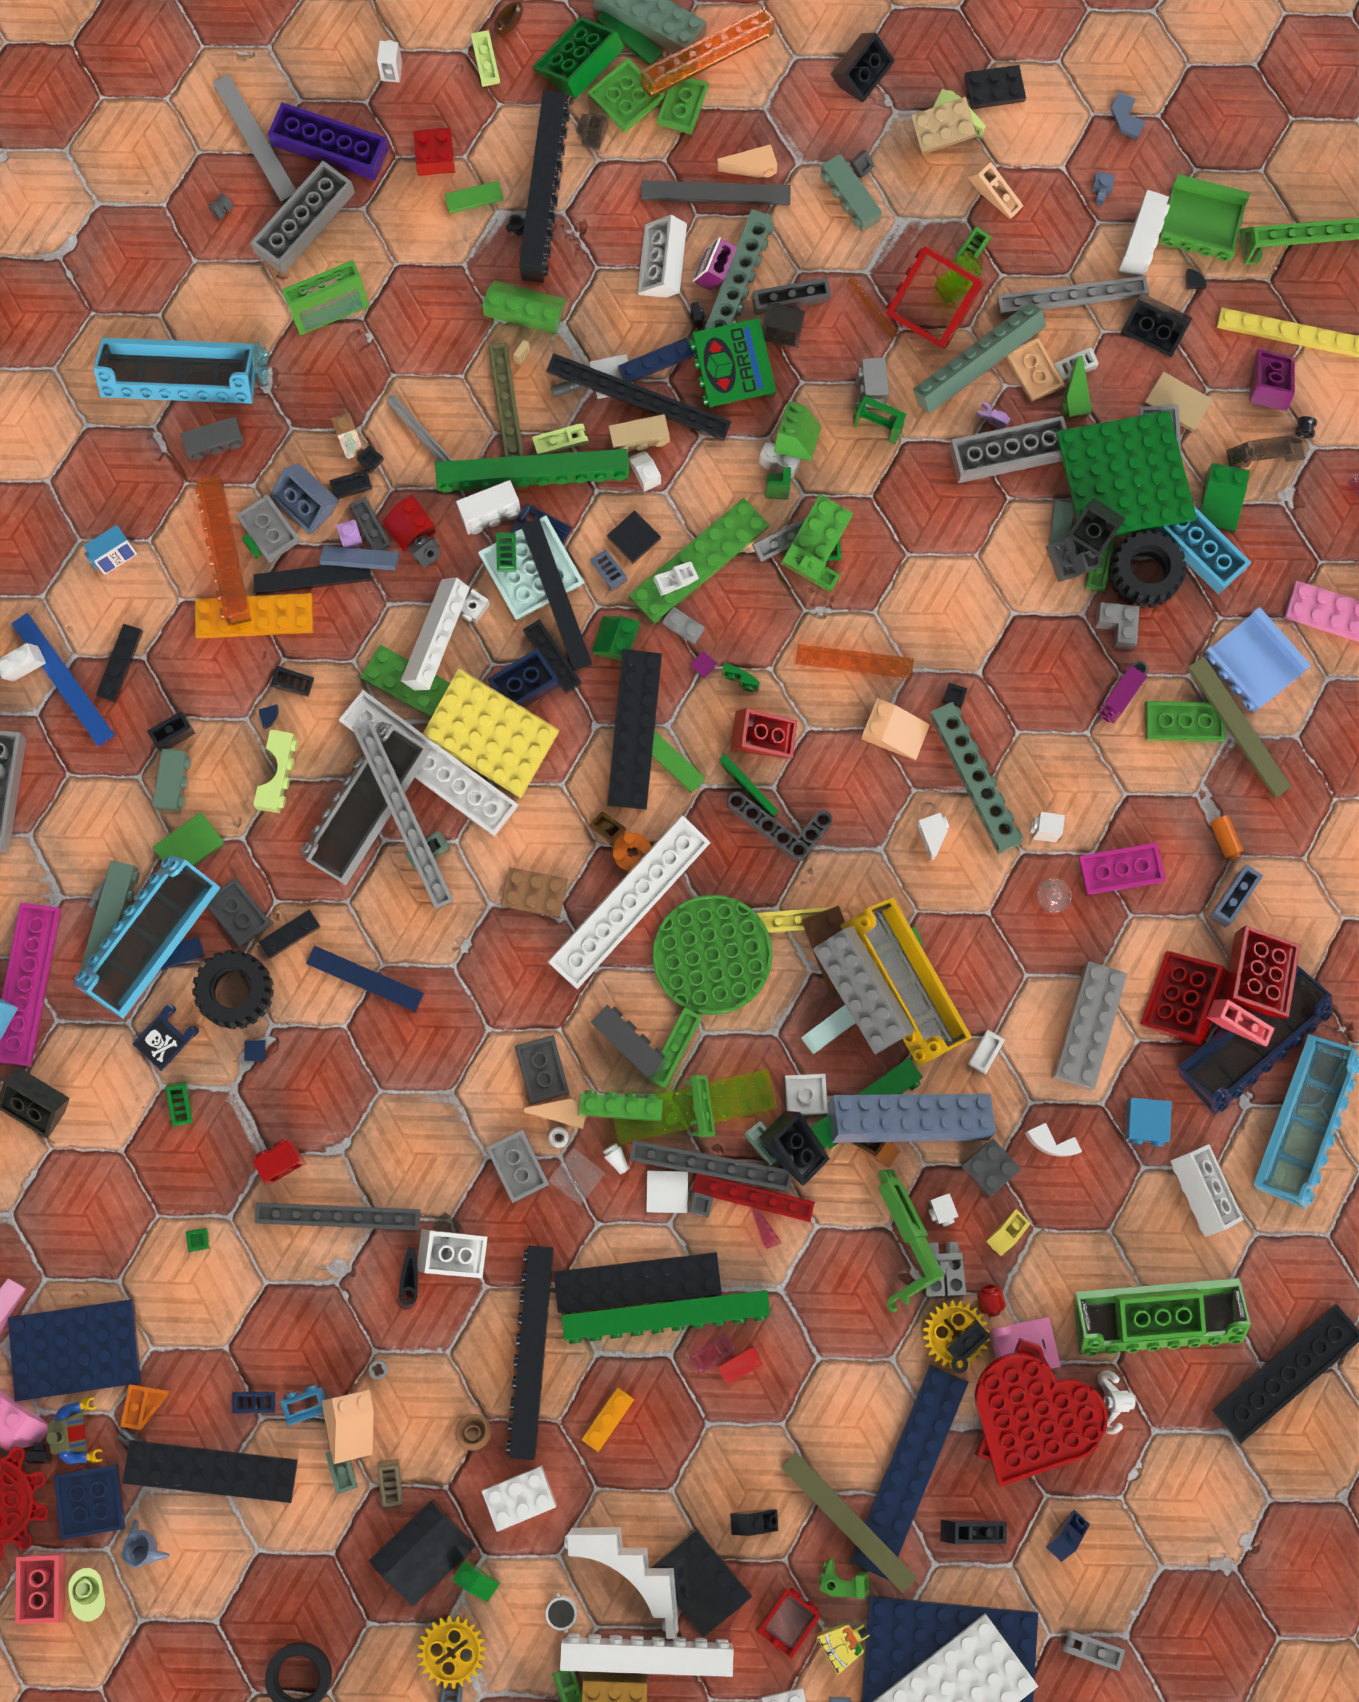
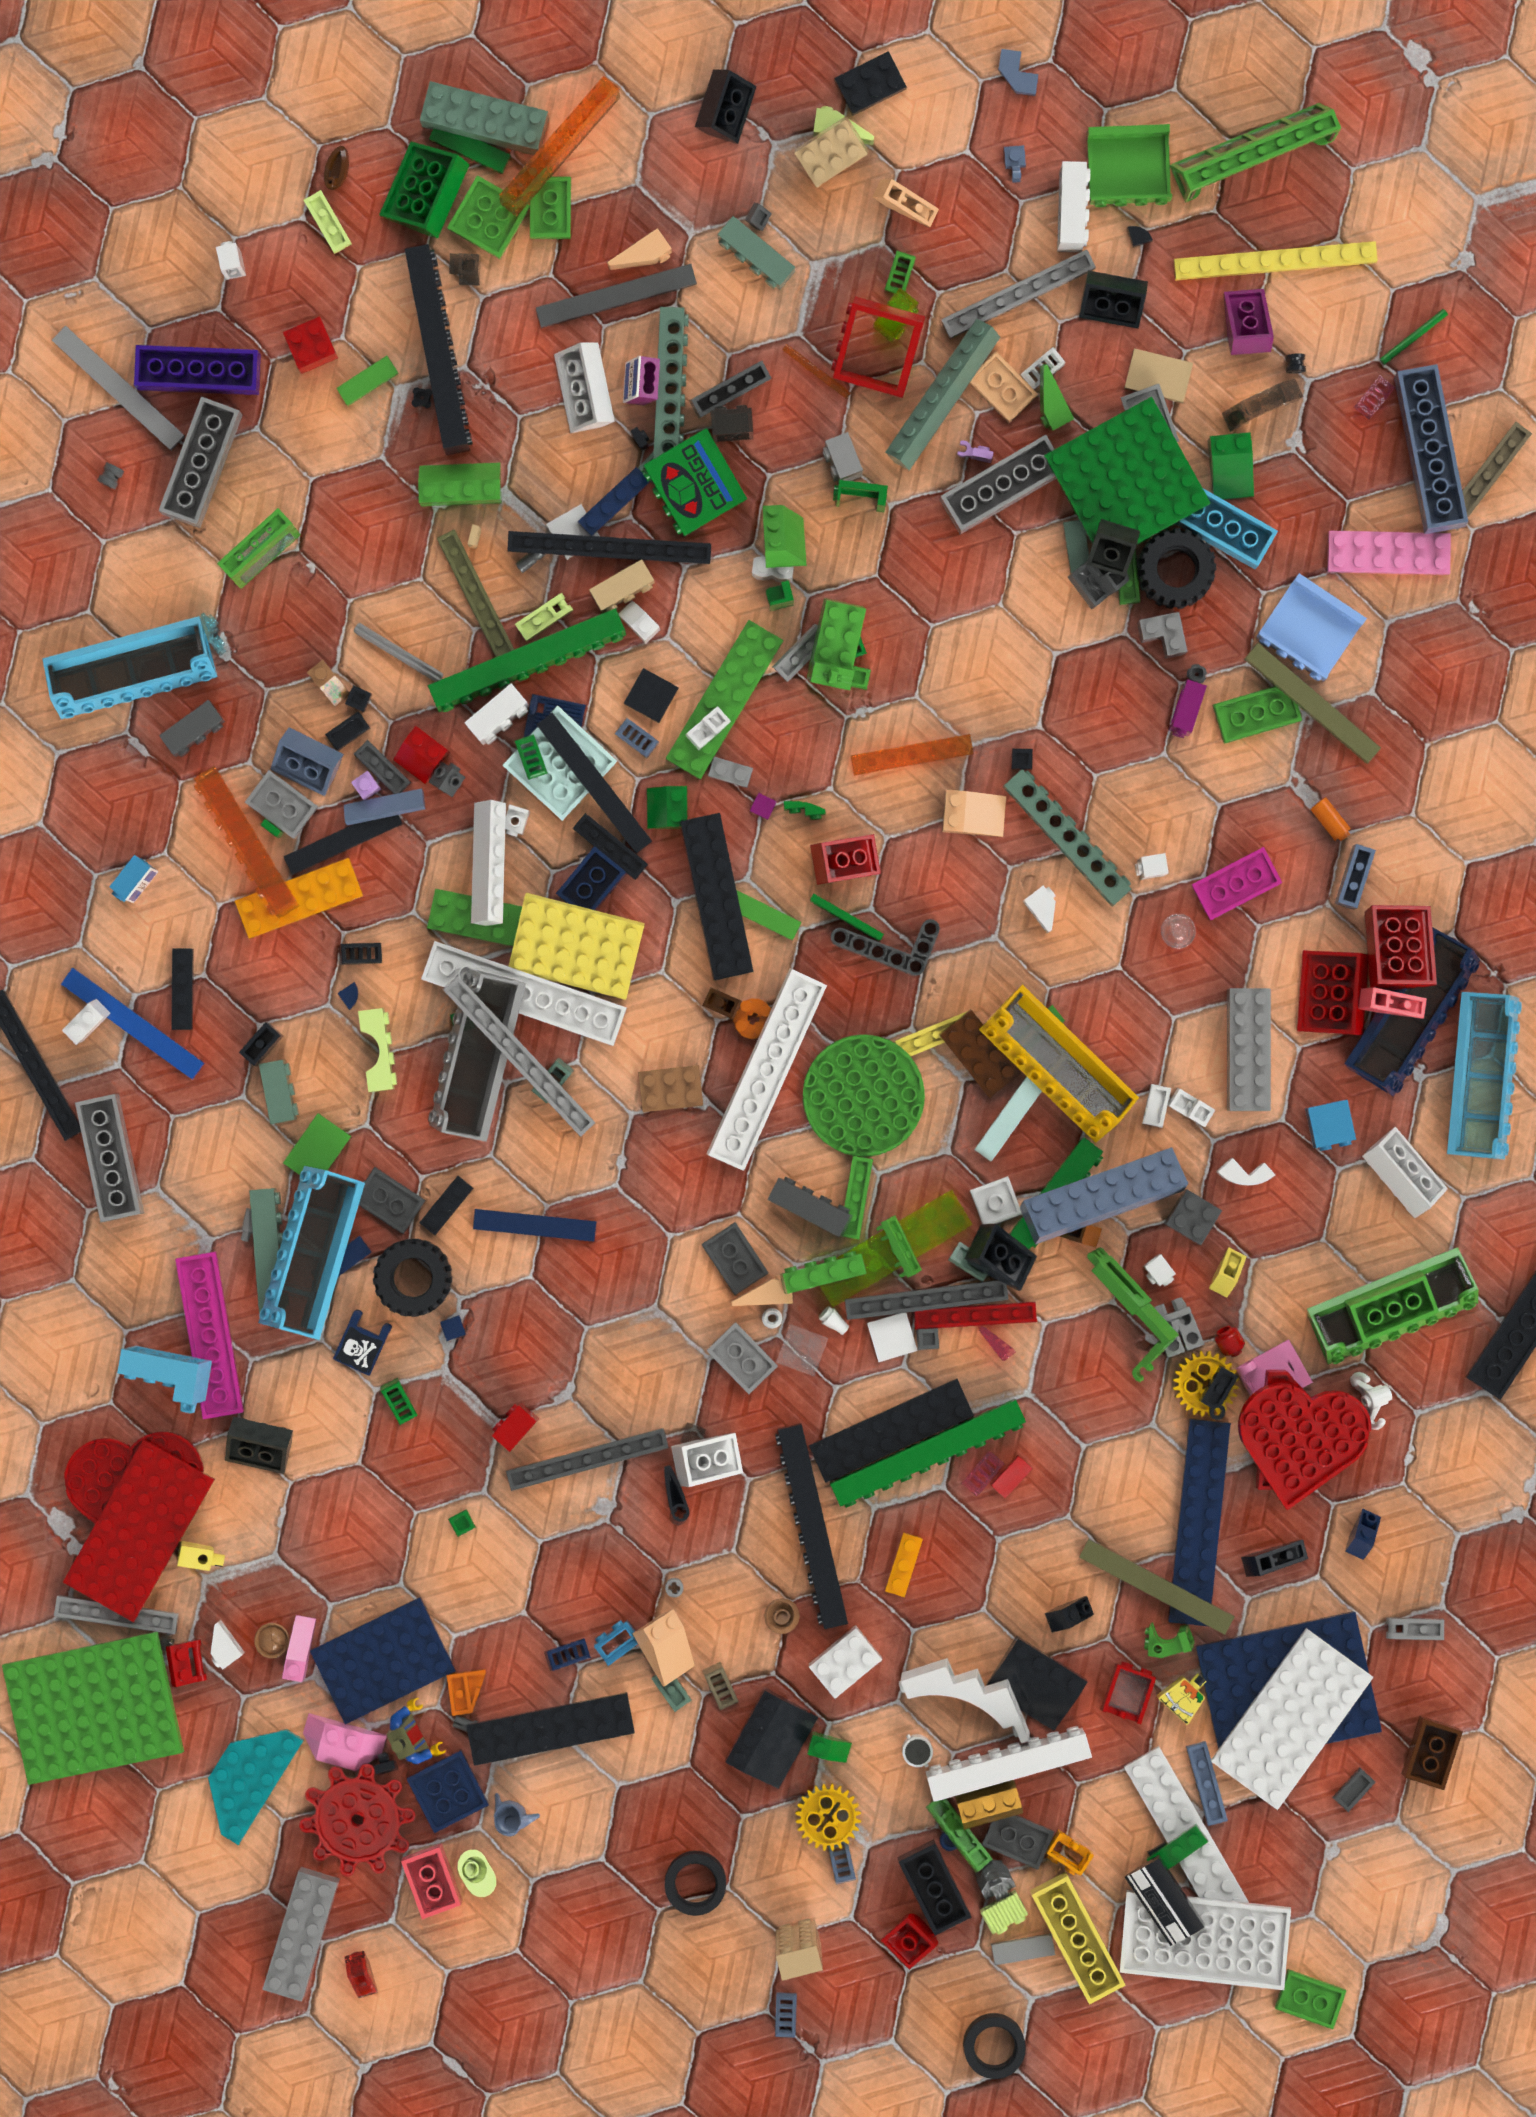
camera: 15 degrees left, 10 degrees up
light grey brick [813,926,915,1054] -> none
none -> white slope [1168,1088,1215,1127]

